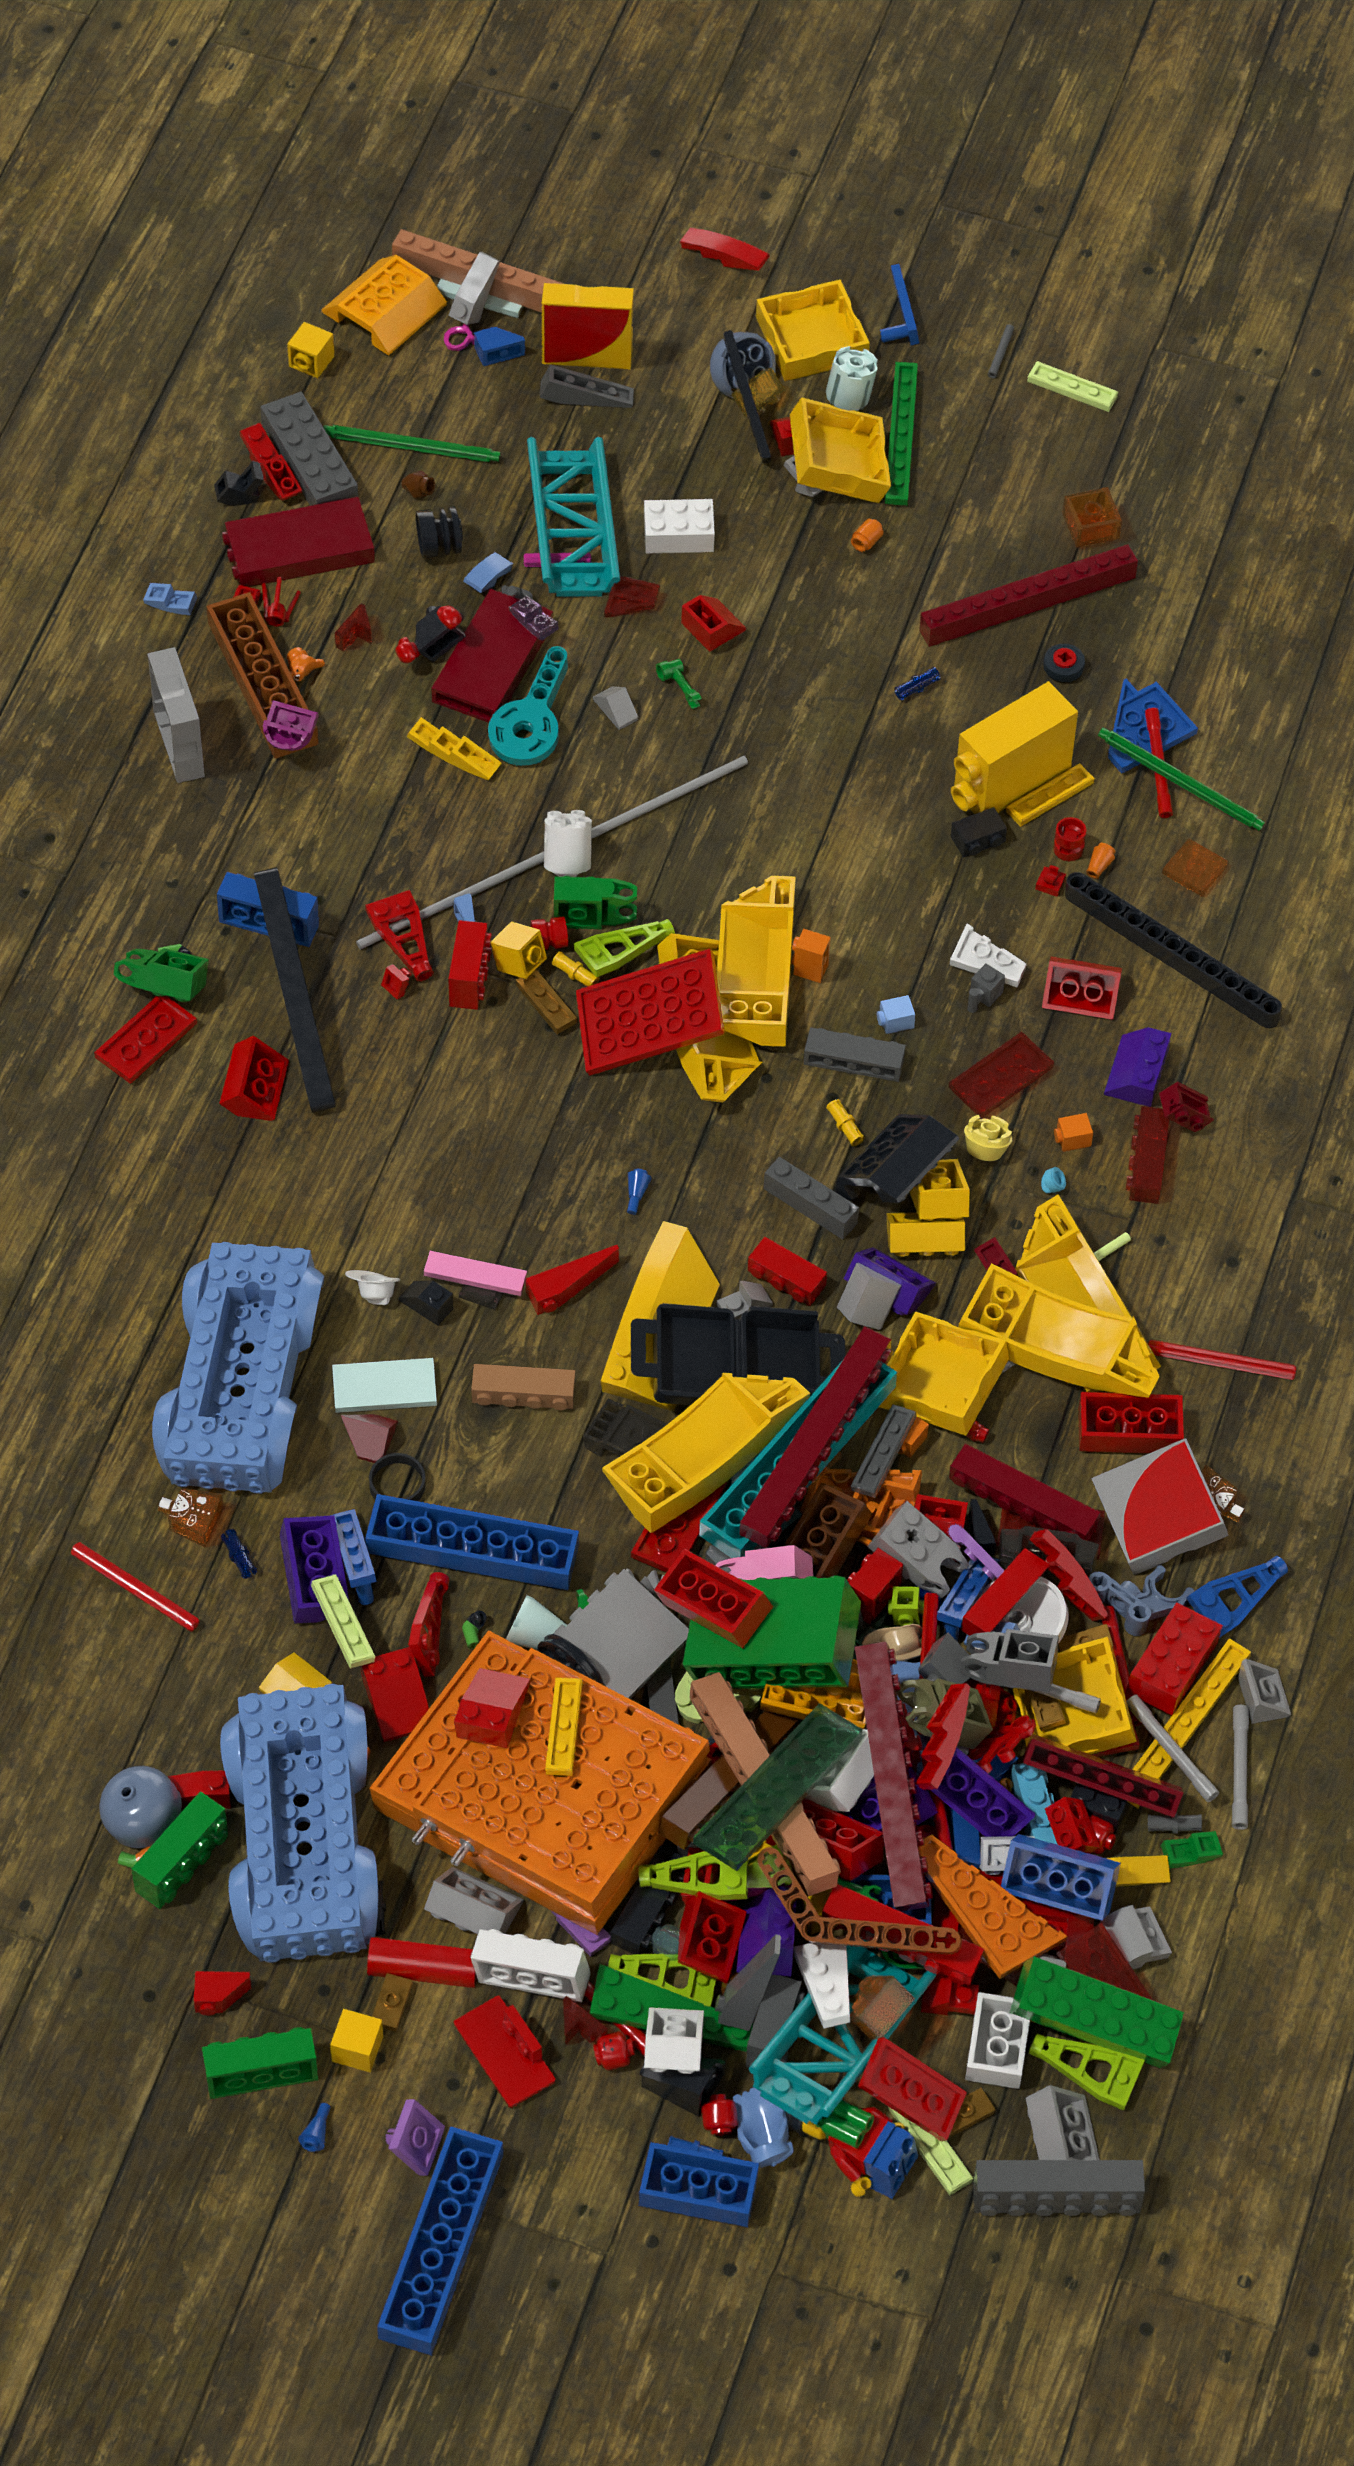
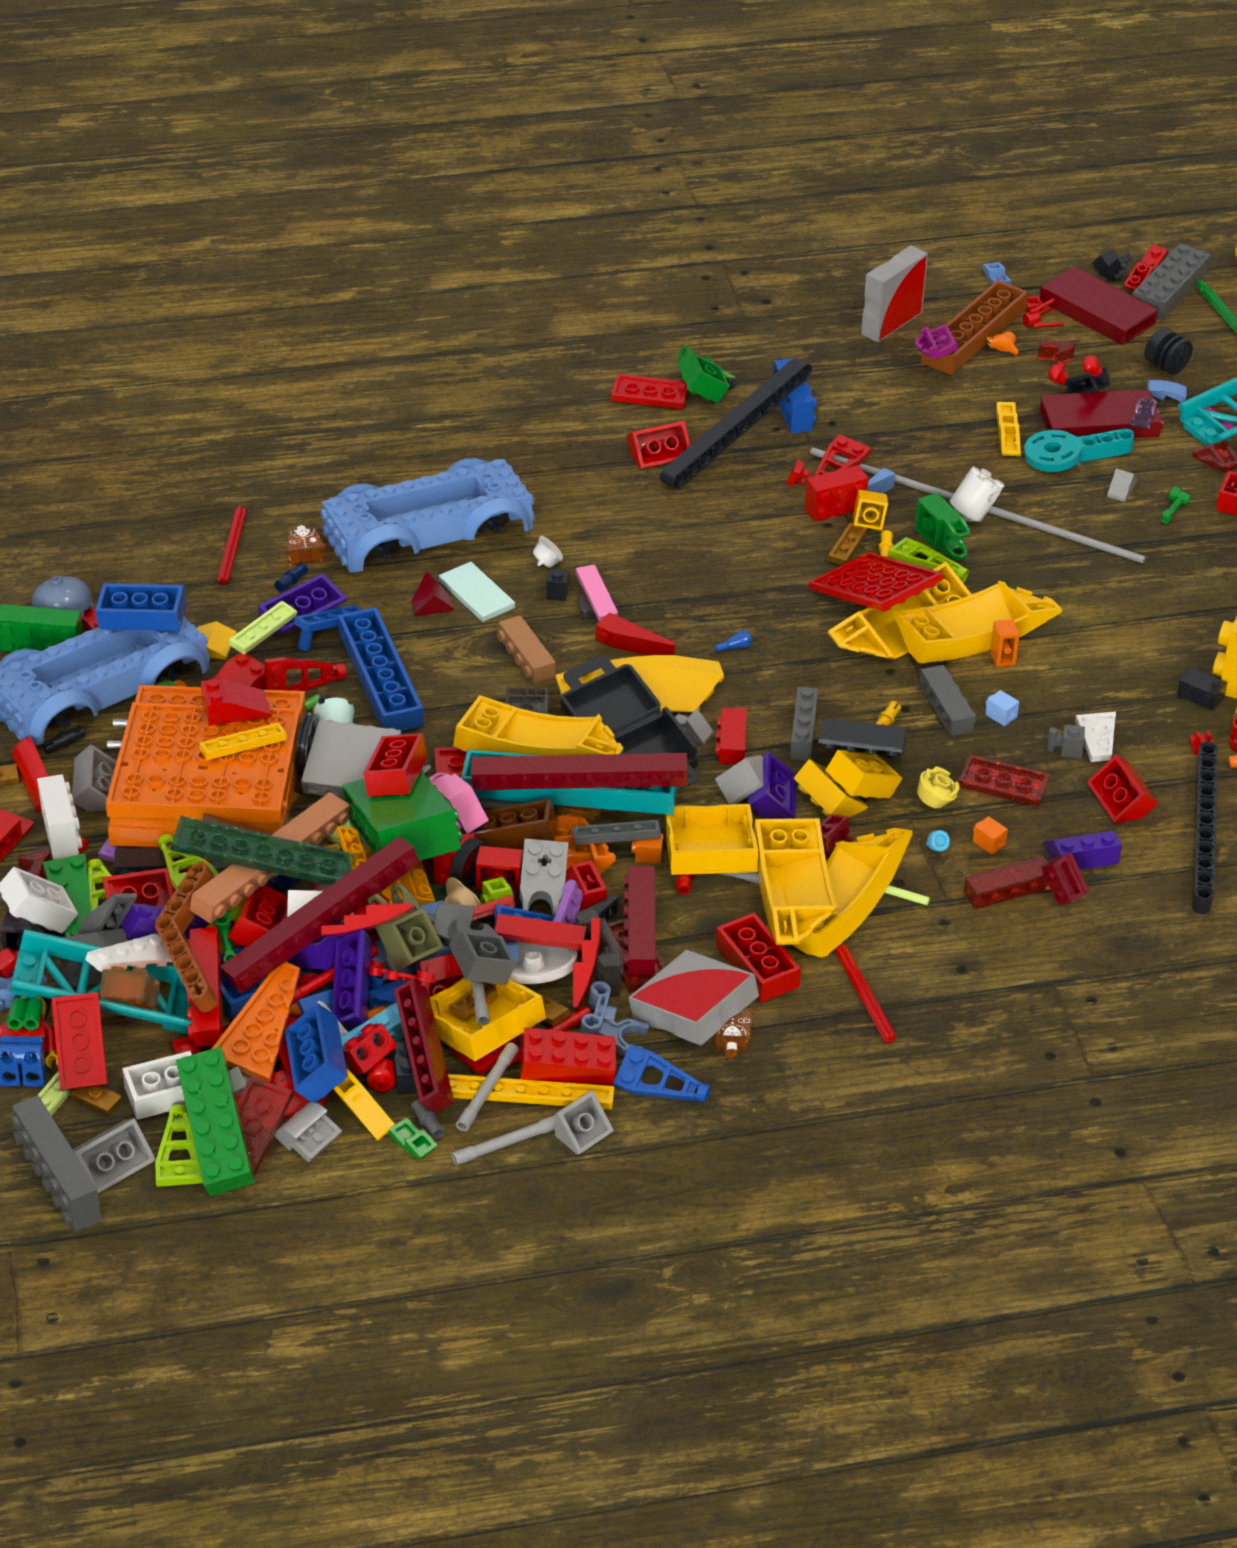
camera: 60 degrees right, 15 degrees down
black tyre [369,1453,426,1501] -> none
reddish brown rock [401,470,435,498] -> none
dark grey piece [501,585,532,602] -> none
red wheel [530,916,568,950] -> none
none -> blue brick [95,583,187,631]

